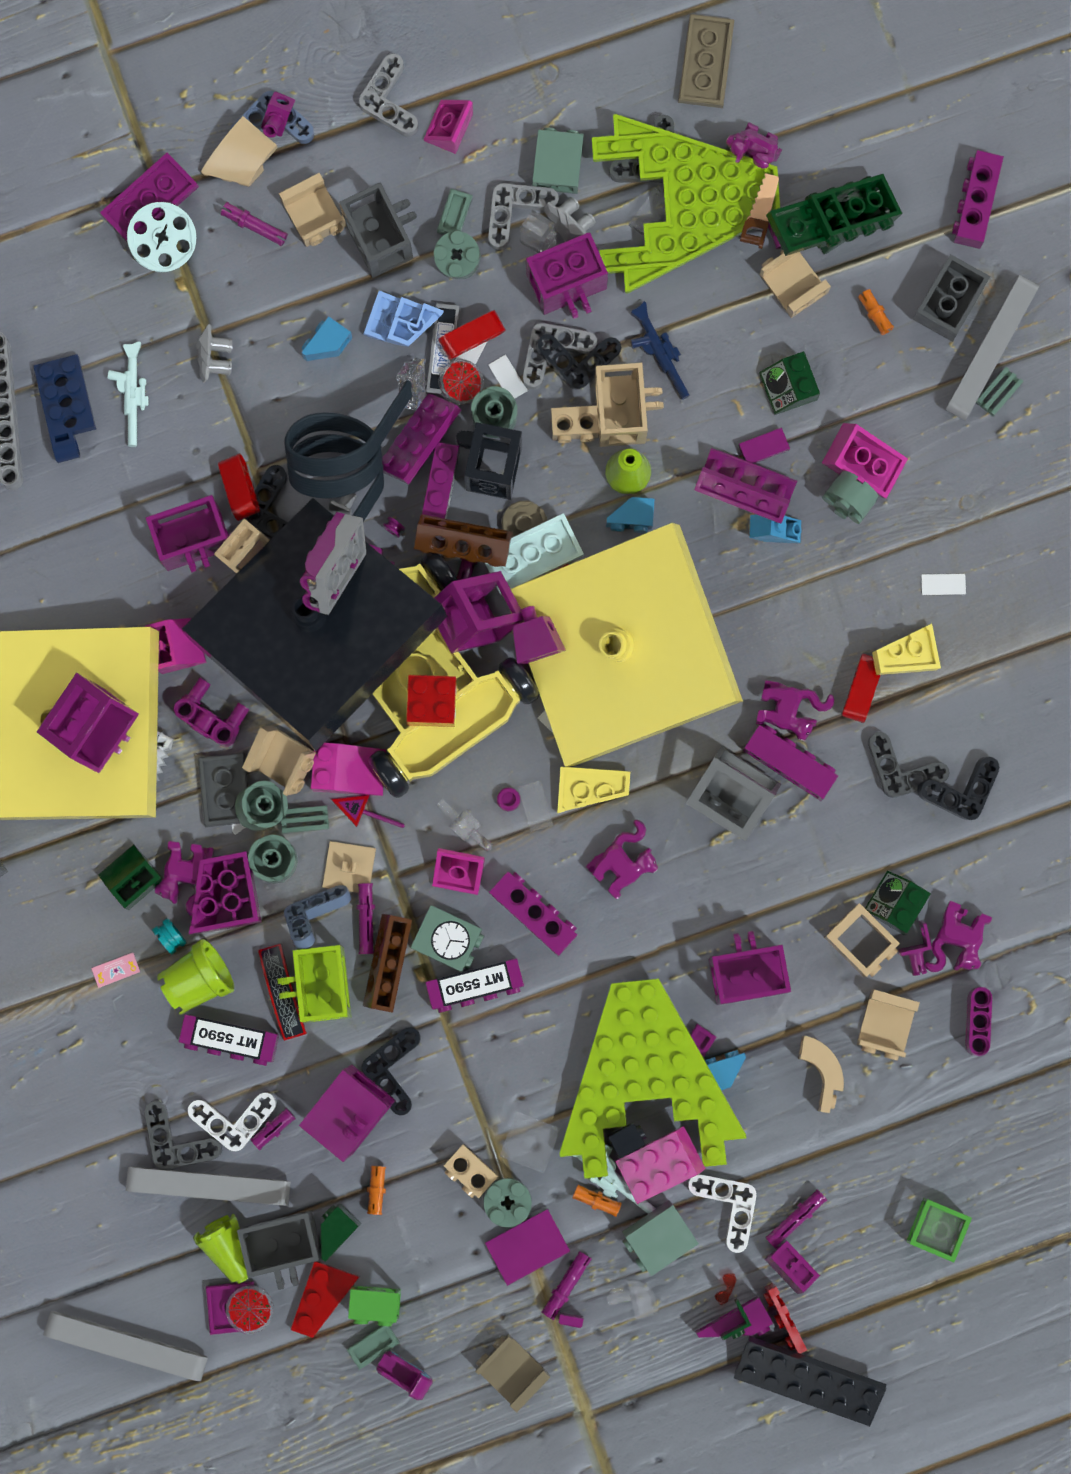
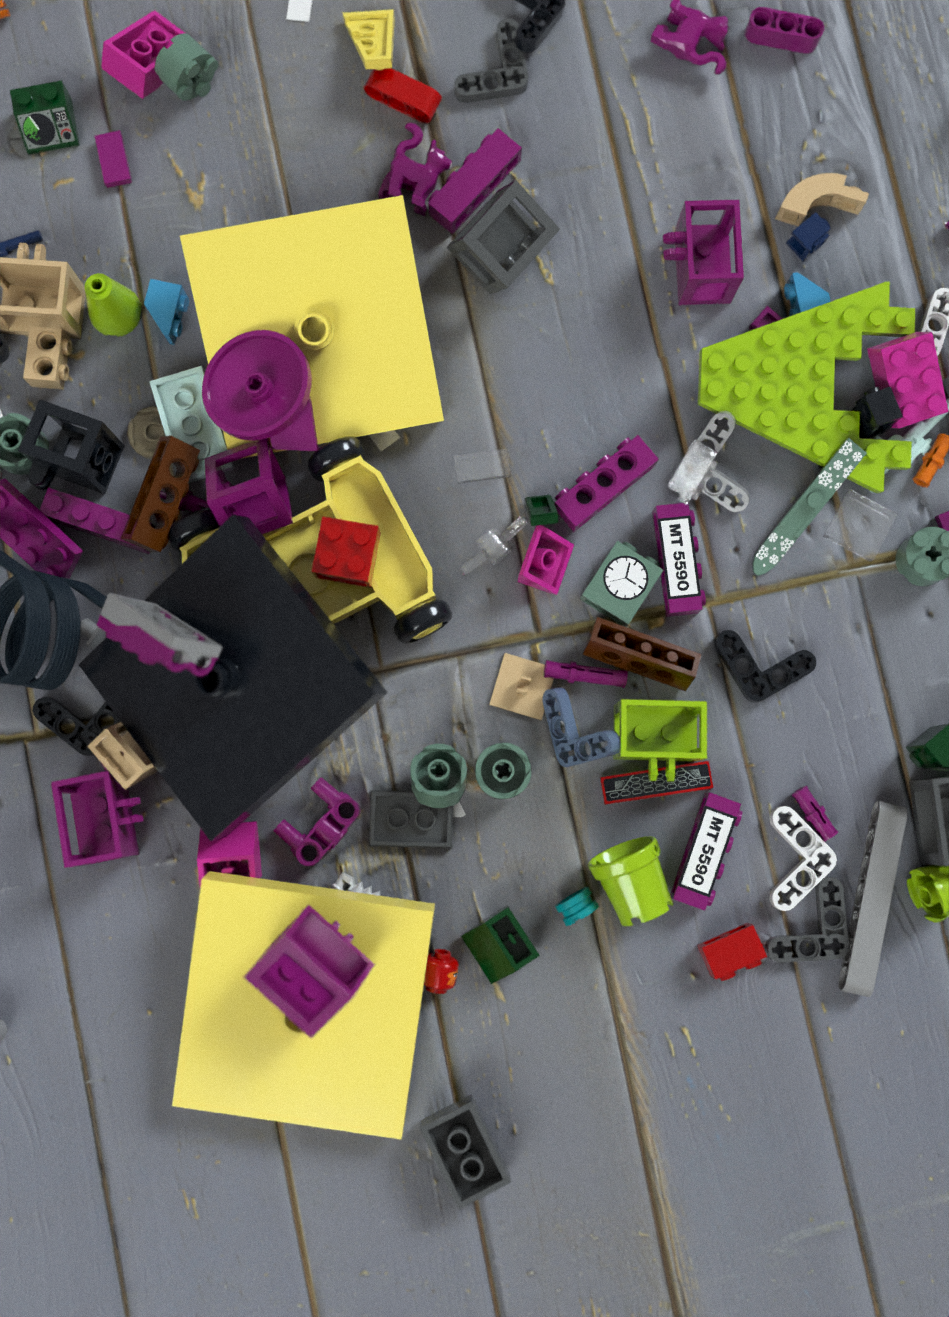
camera: 85 degrees left, 0 degrees up
bright pink sticker [91,953,140,988] -> none
magenta animal [155,841,214,916] -> none
magenta wedge [189,851,262,934] -> none
red beam [218,453,260,521] -> none
tan panel [242,725,316,796] -> none
sand green tile [281,805,329,834] -> none
magenta piece [299,1065,396,1162] -> none
dark pink slope [311,743,386,796] -> none
piece [331,795,405,828] -> none
orange pin [367,1166,386,1215] -> none
magenta bush [382,516,405,538] -> none
tan brick [444,1144,498,1198] -> none
magenta tile [497,788,520,812] -> none
light yellow wing [557,766,630,813] -> none
magenta animal [586,820,658,900] -> none
magenta fence [694,448,797,524] -> none
dark azure slope [749,514,802,543] -> none
tan window [824,903,900,977] -> none
tan panel [857,990,920,1061] -> none
dark green slope [865,870,931,935] -> none
magenta bracket [897,920,932,976] -> none
none -> magenta dish [202,330,312,440]
none -> red head [424,949,459,994]
none -> dark green tile [524,495,559,526]
none -> clear bracket [668,440,718,505]
none -> light grey beam [679,411,750,512]
none -> red brick [697,923,767,981]
none -> sand green piece [752,438,867,576]
none -> dark blue window [786,212,831,262]

